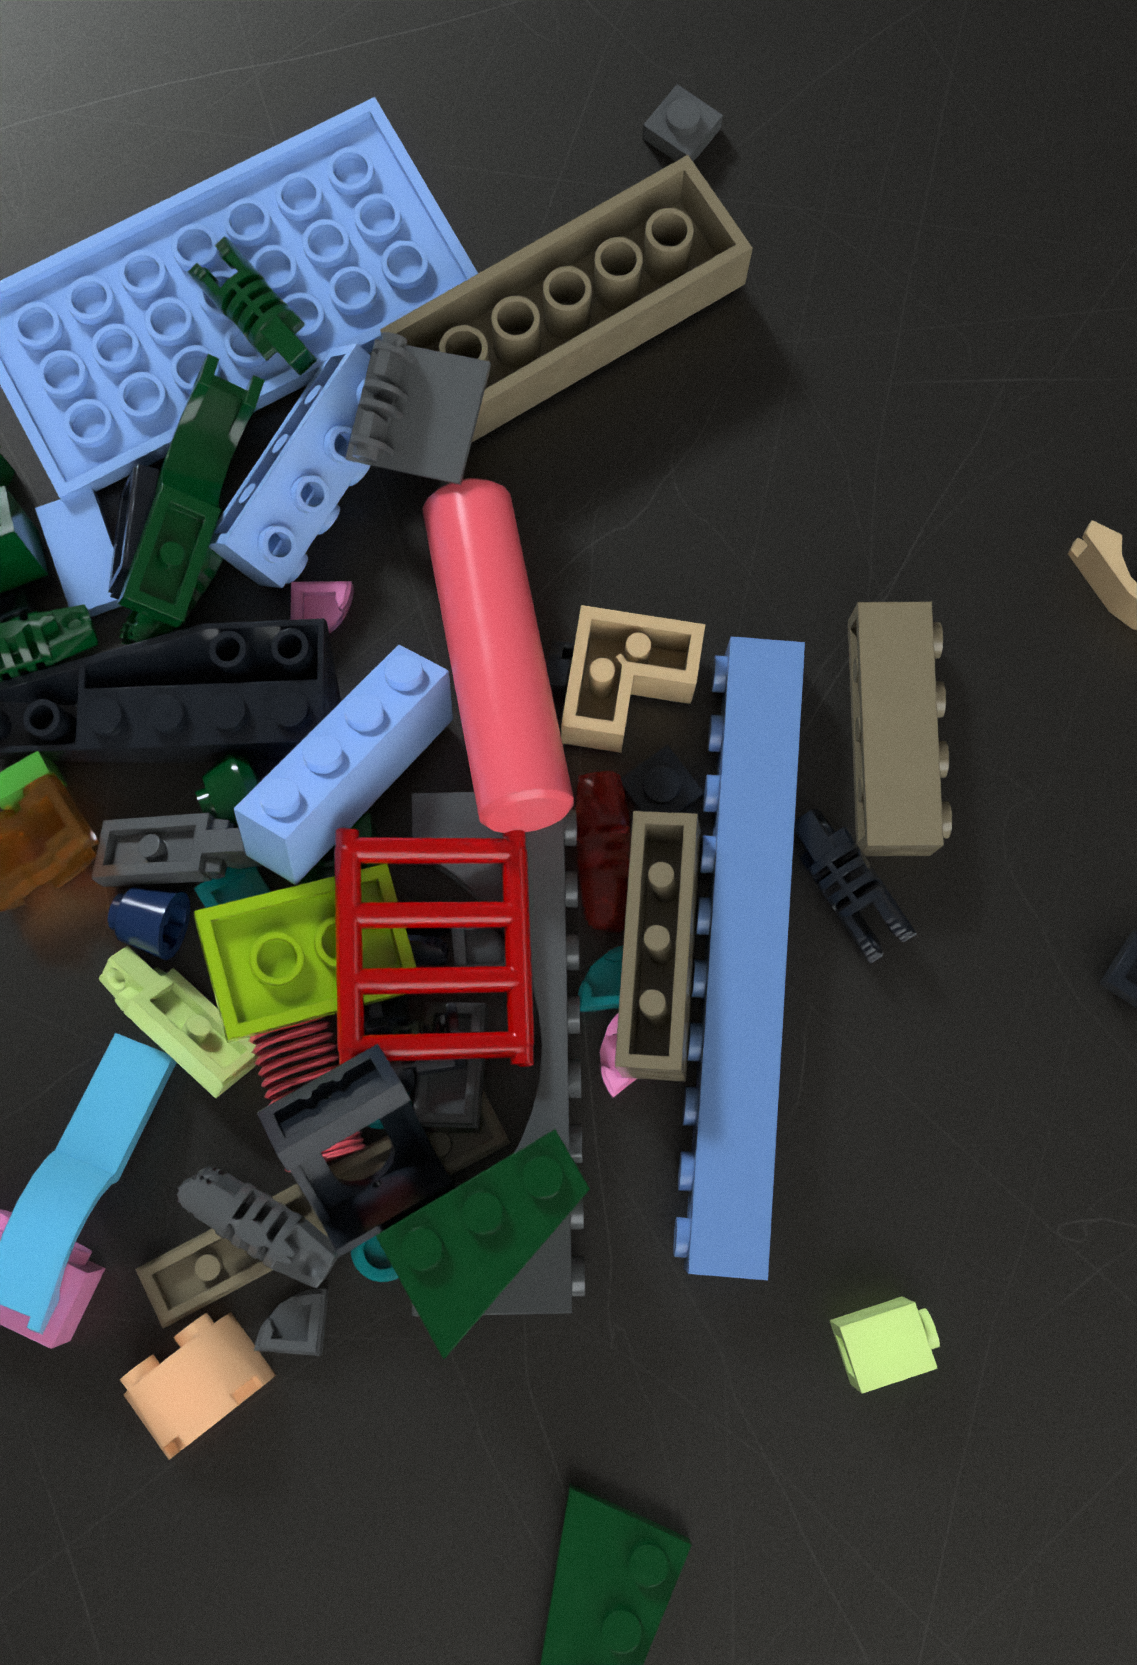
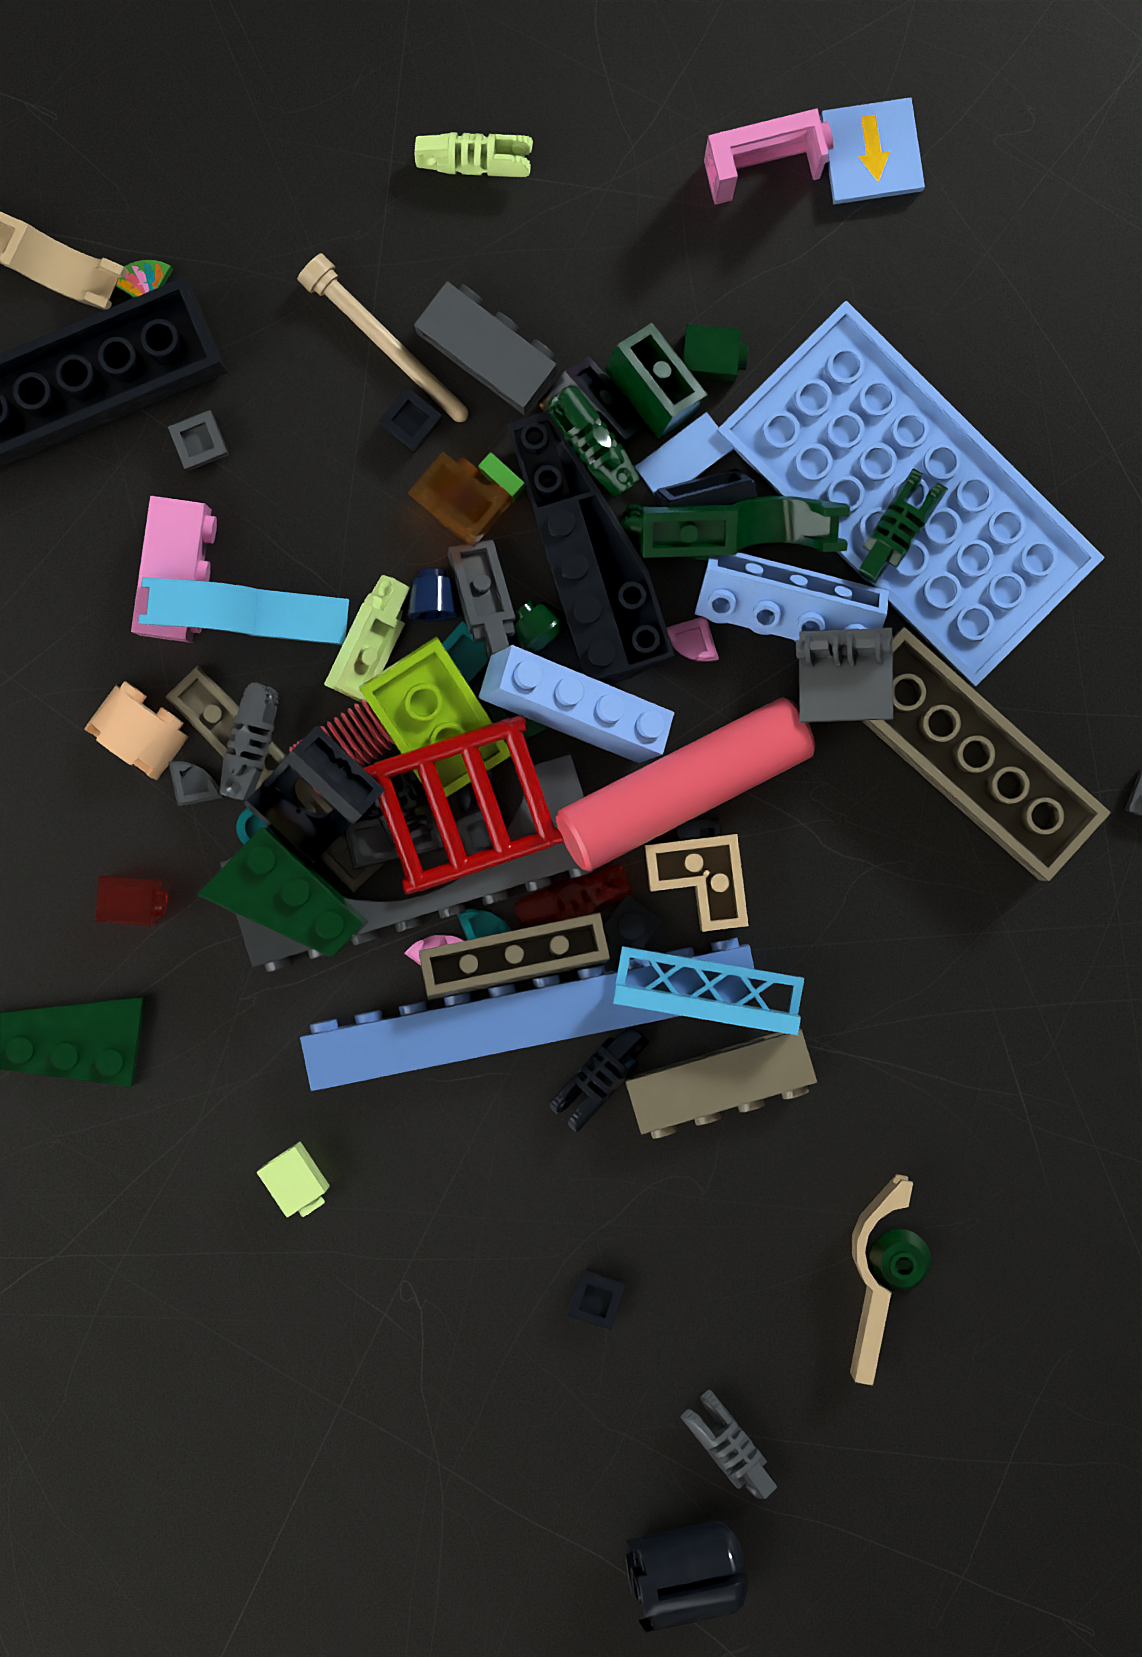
camera: 80 degrees right, 10 degrees up
none -> clear red brick [95,875,167,926]
none -> medium azure fence [613,946,804,1036]

